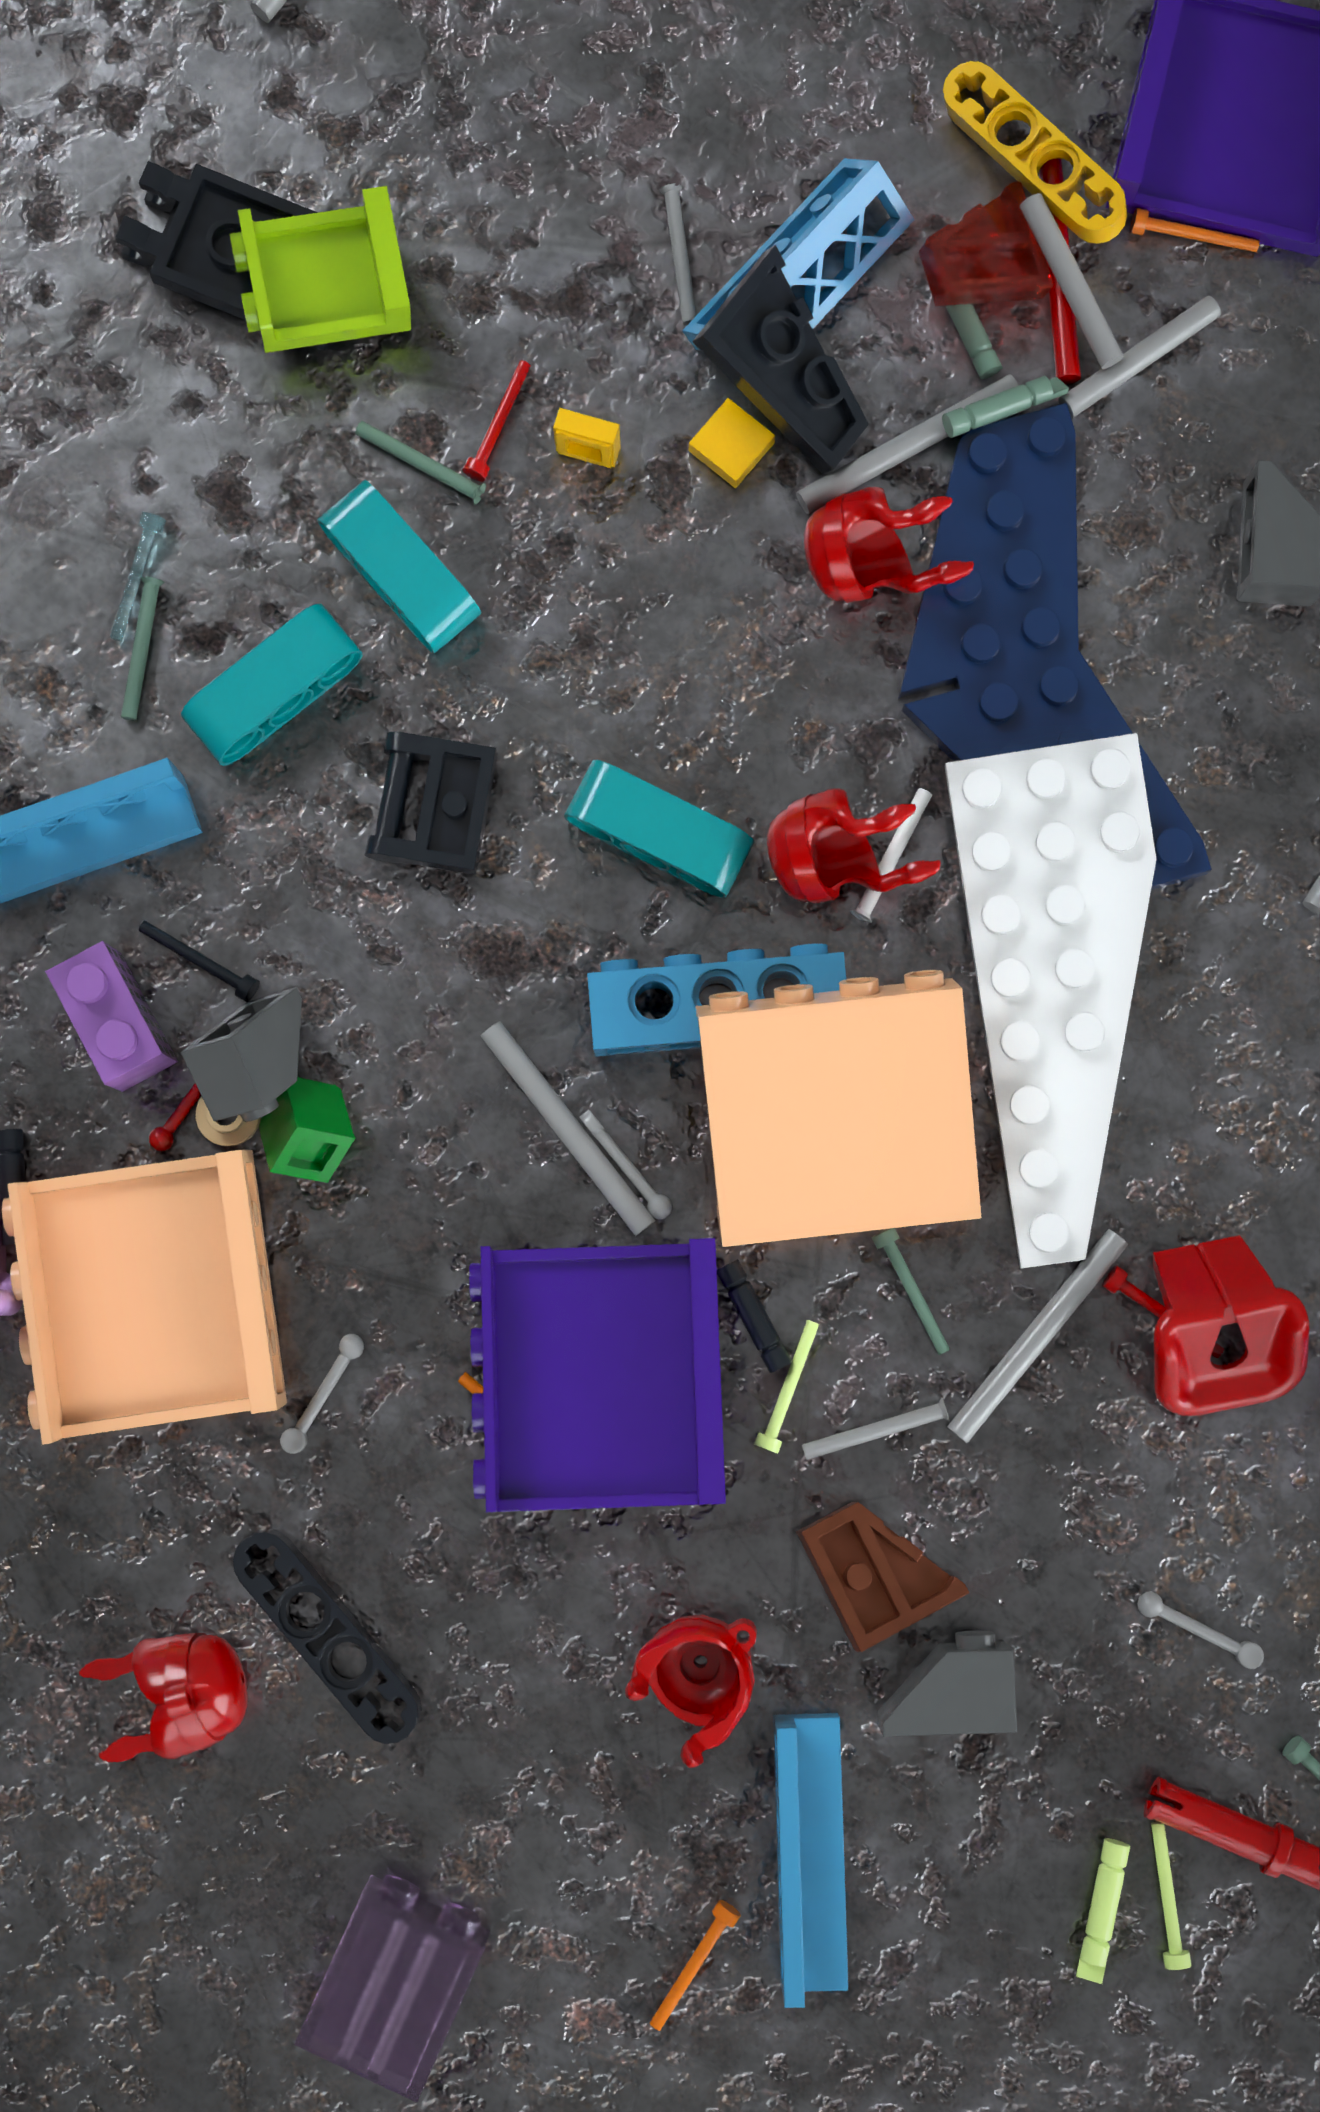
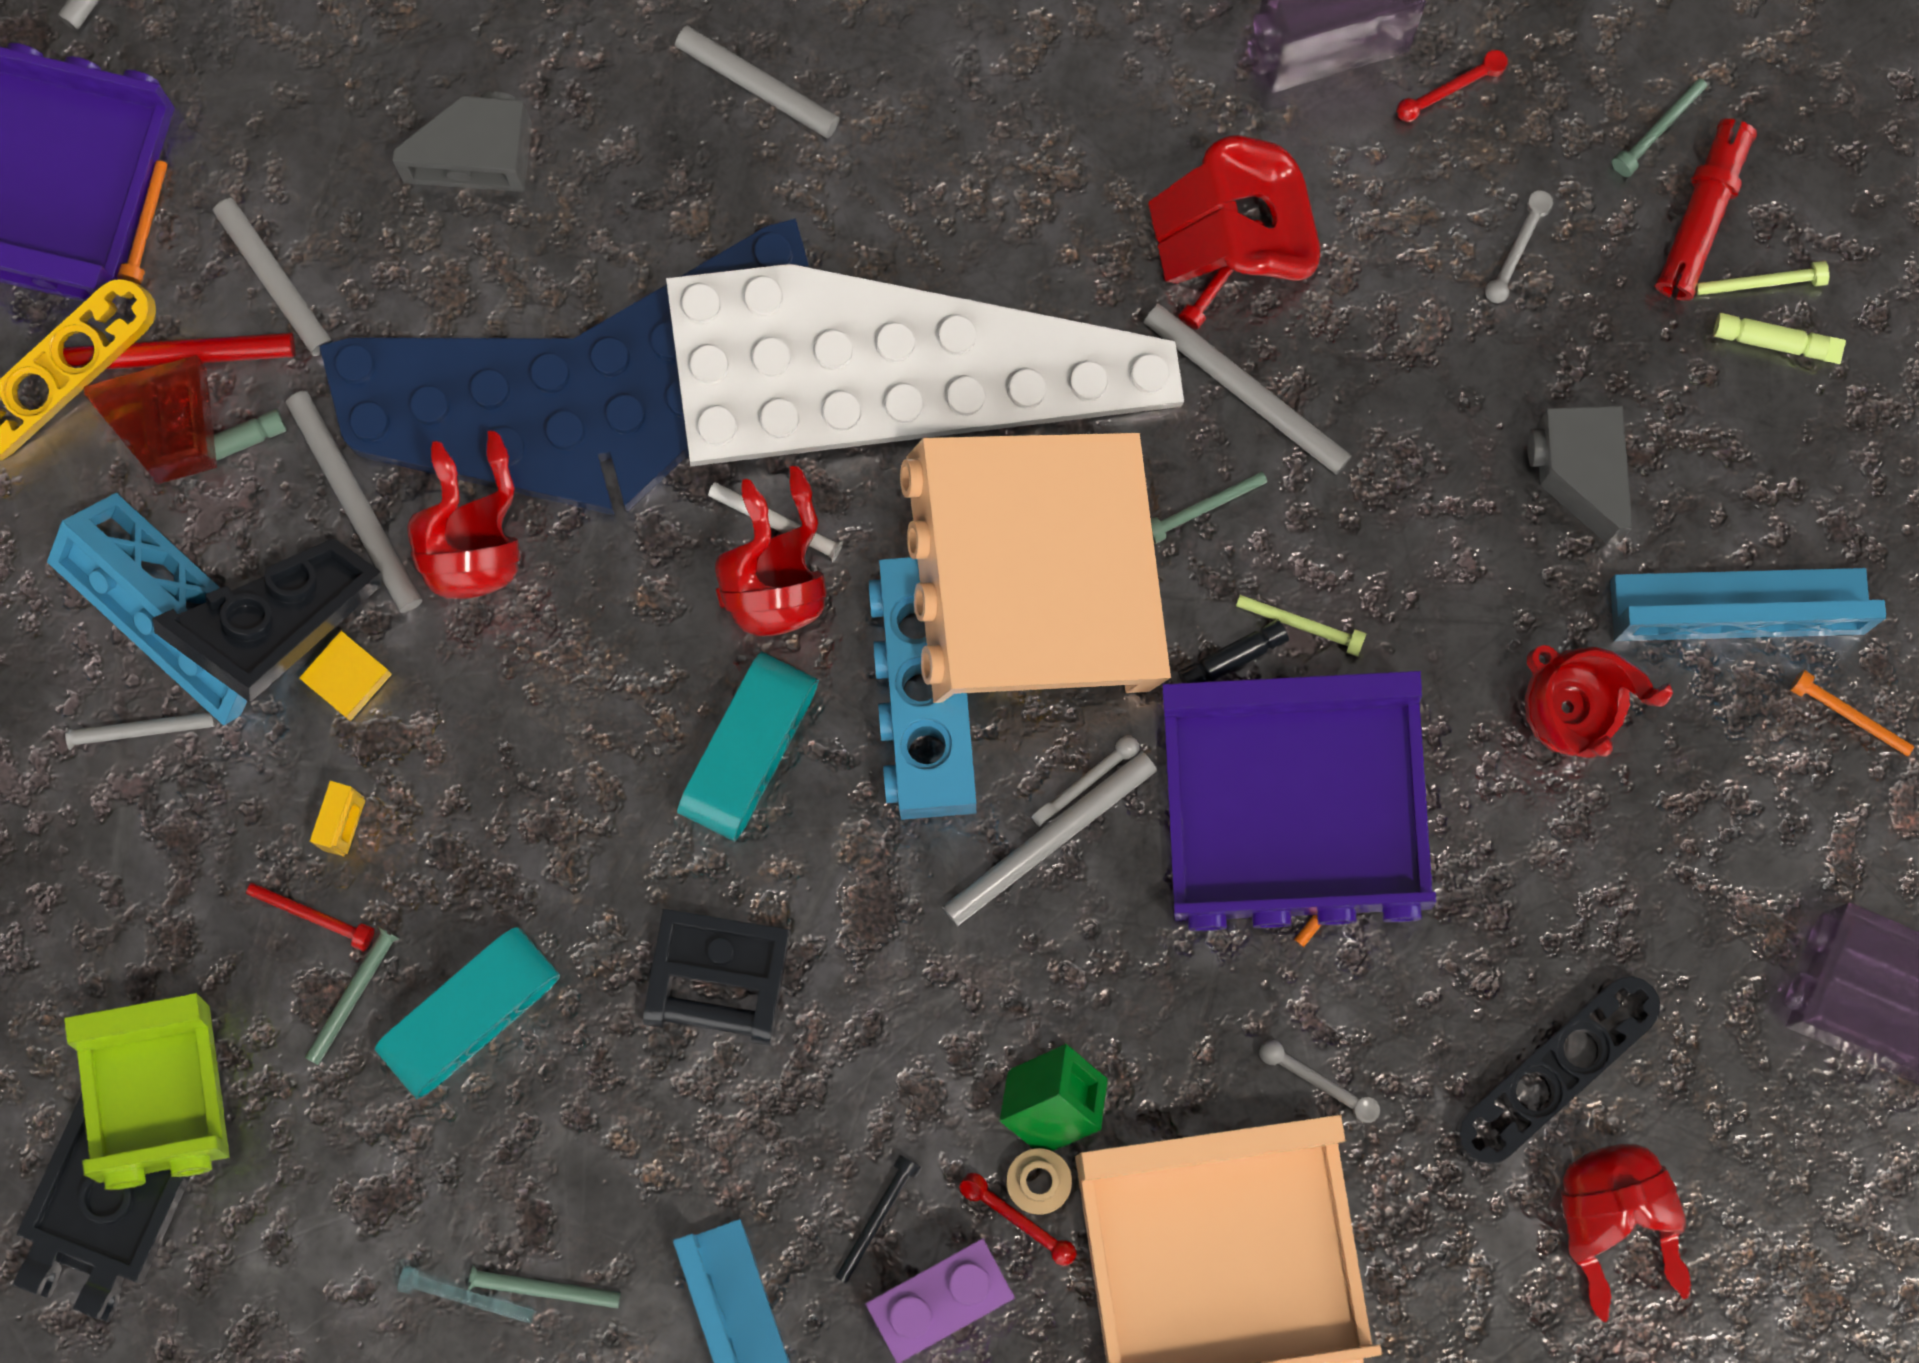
camera: 90 degrees left, 5 degrees down
teal beam [181,603,362,766] -> none
dark grey slope [181,987,302,1122] -> none
copper wing [796,1502,969,1652] -> none
light grey piece [802,1397,950,1460] -> none
sand green wheel [942,376,1069,438] -> none
light grey bar [1020,193,1124,369] -> none

